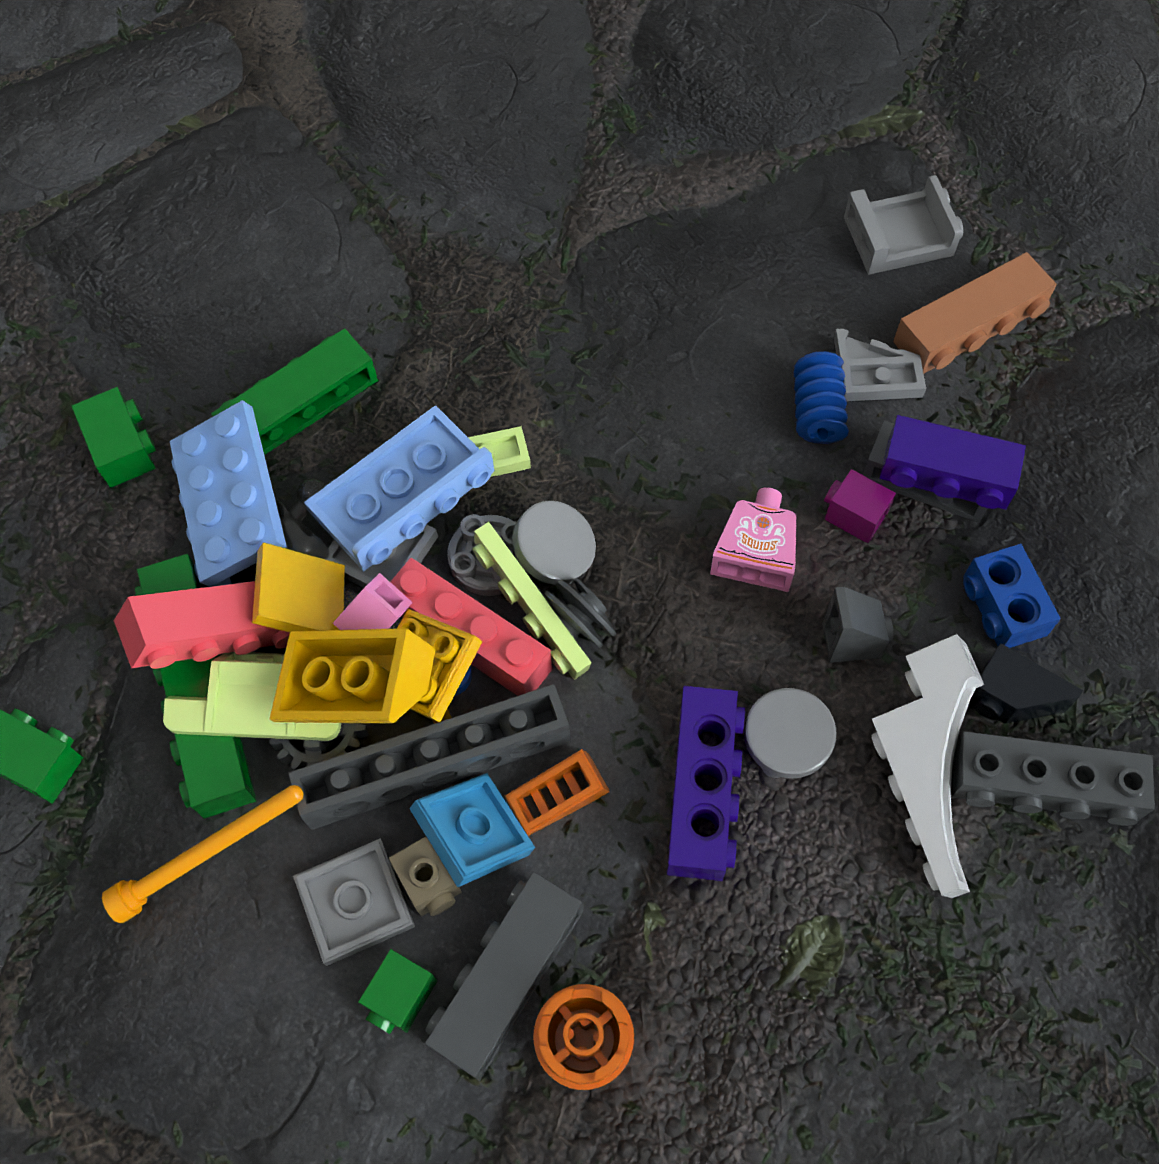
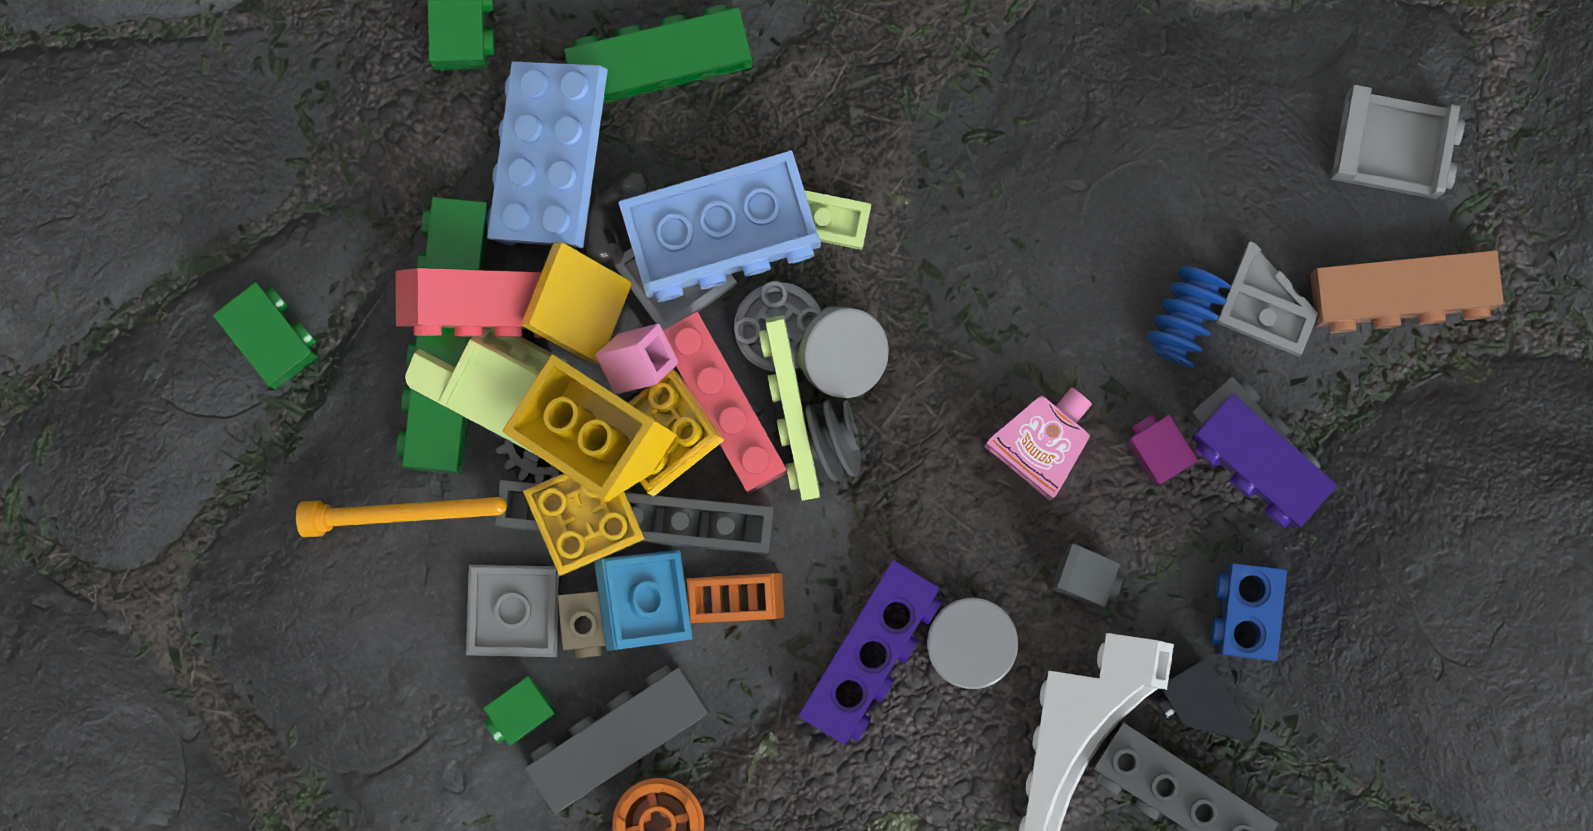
camera: 25 degrees right, 20 degrees up
none -> yellow tile [523,473,645,576]

